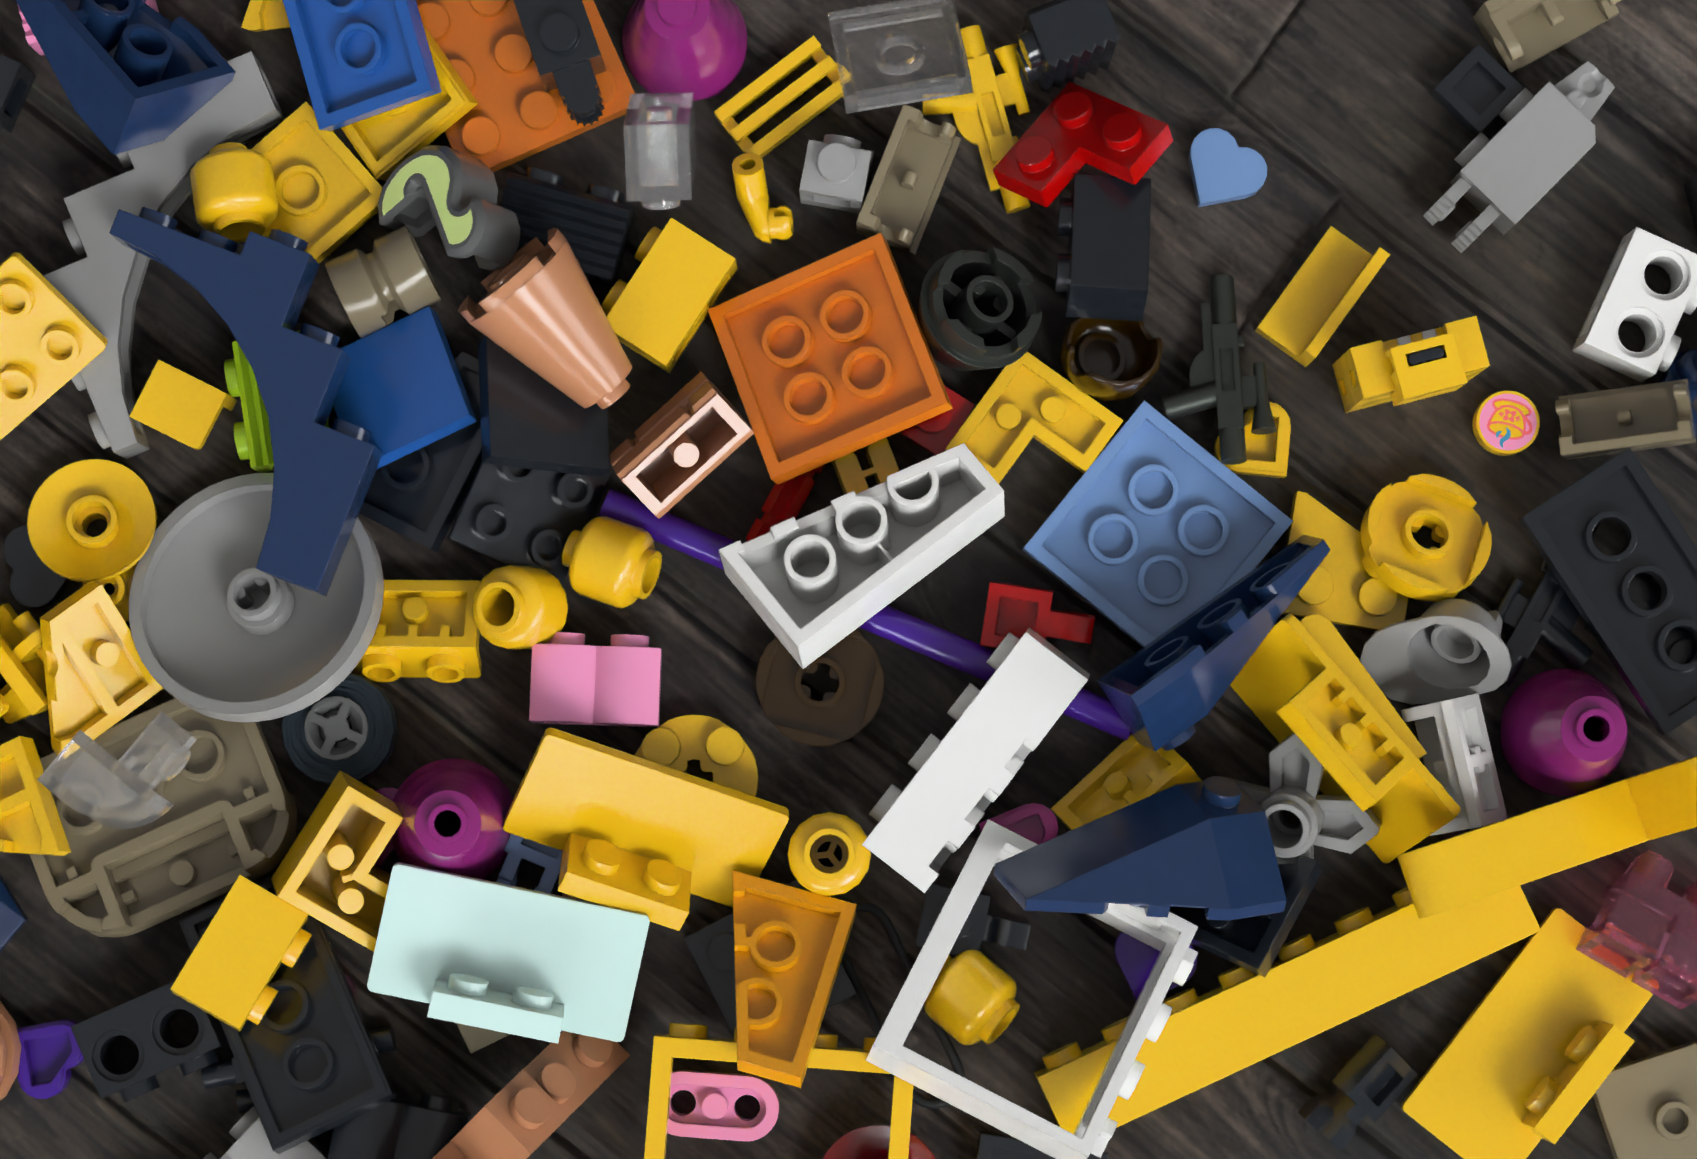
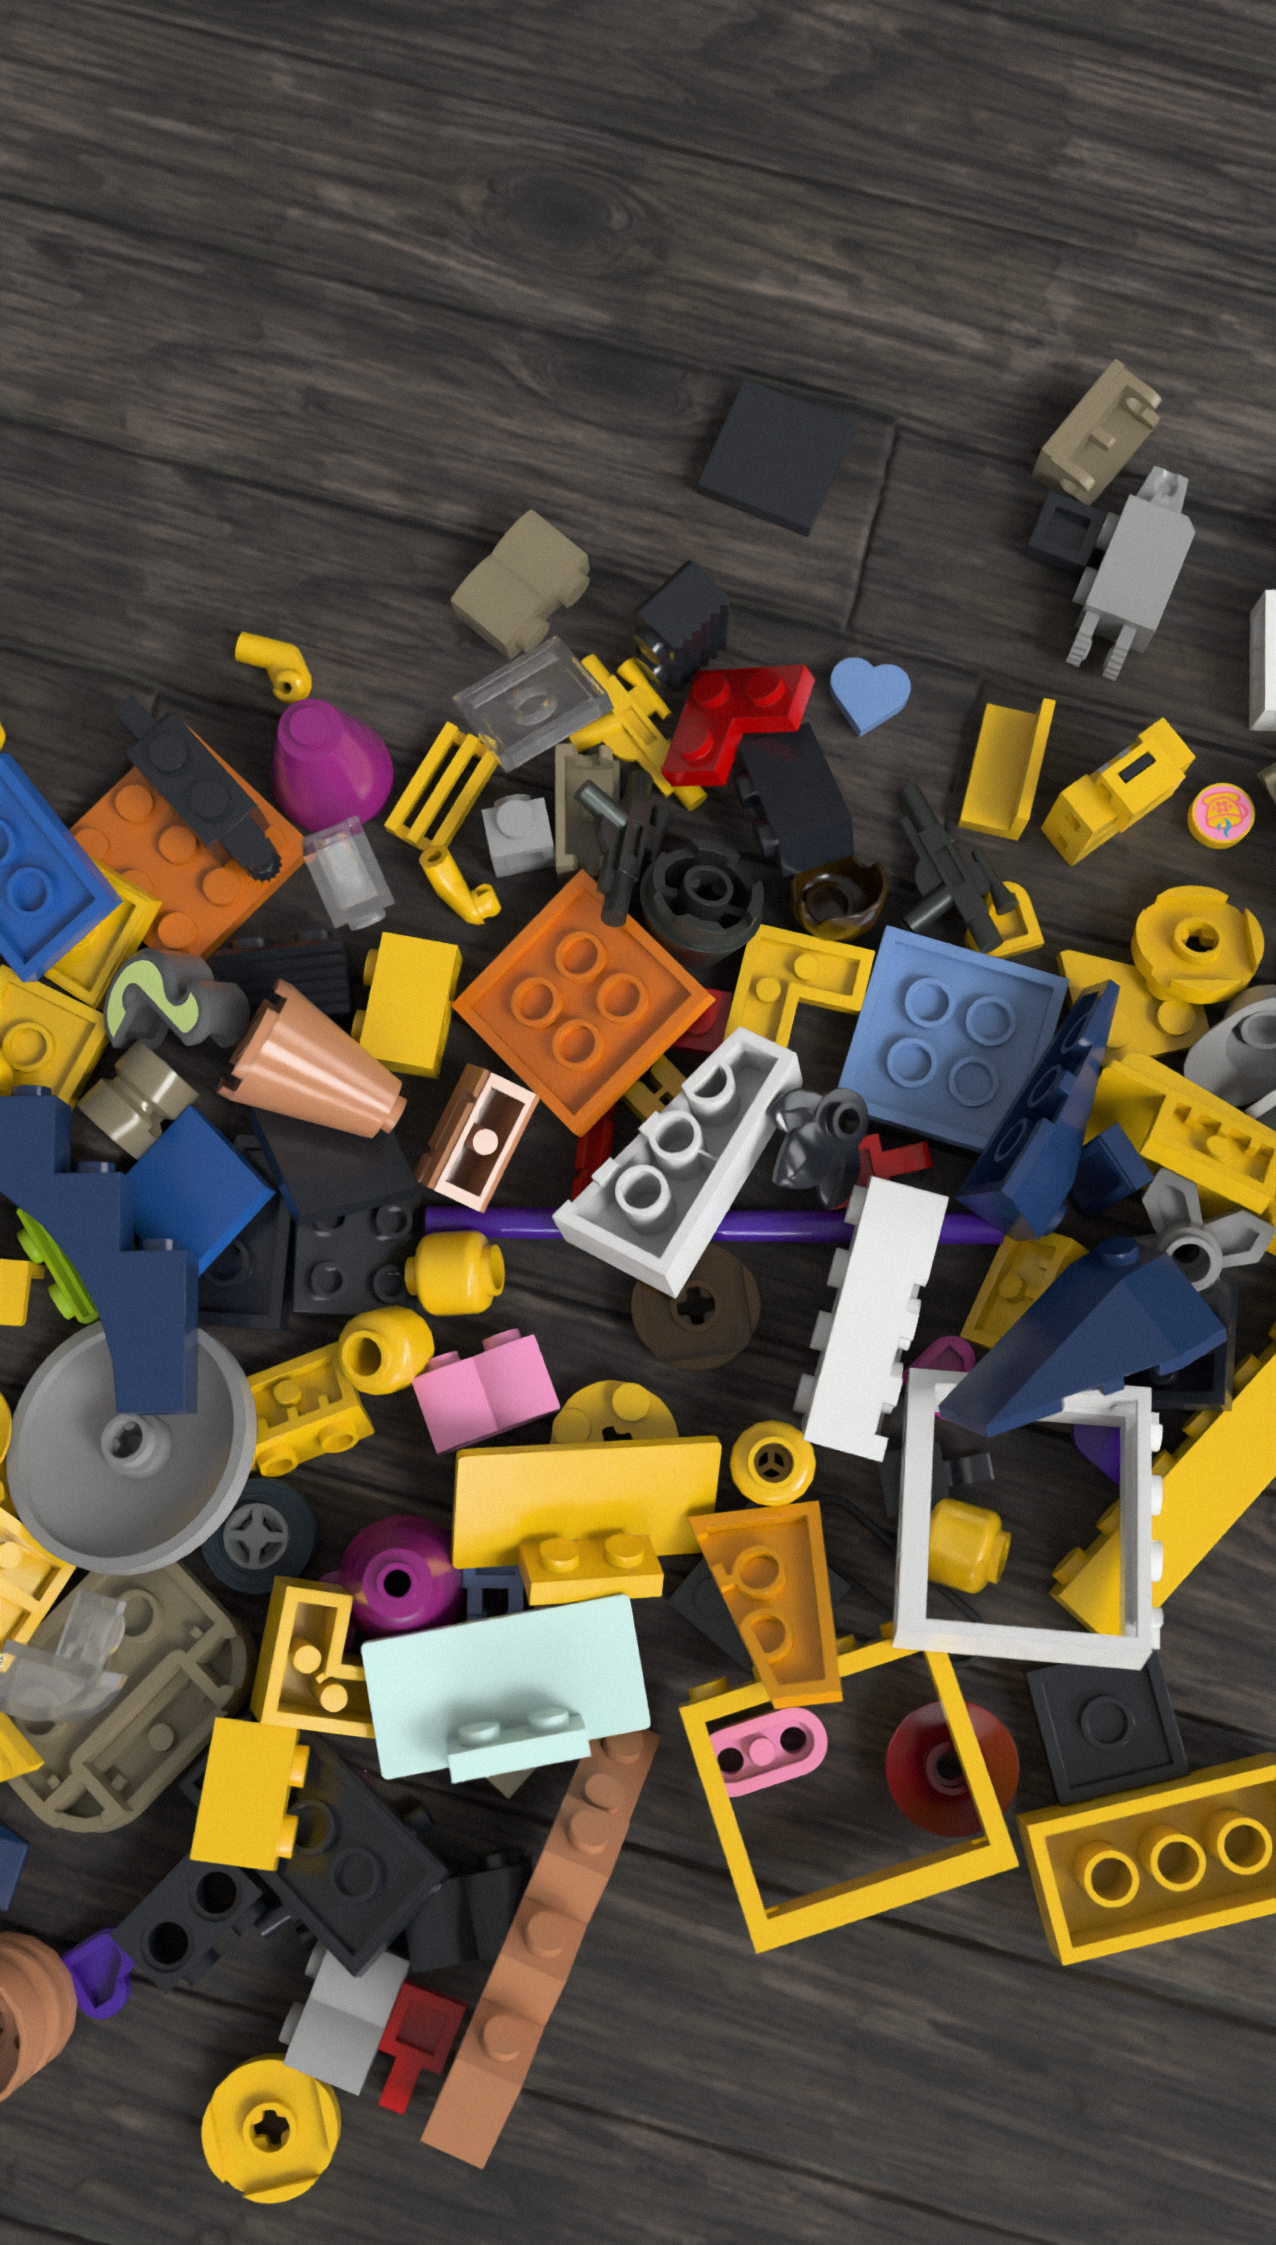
camera: 20 degrees left, 5 degrees down
none -> pearl dark grey piece [573,770,673,927]
none -> black plate [766,1087,869,1209]
none -> dark blue tile [1069,1123,1155,1220]

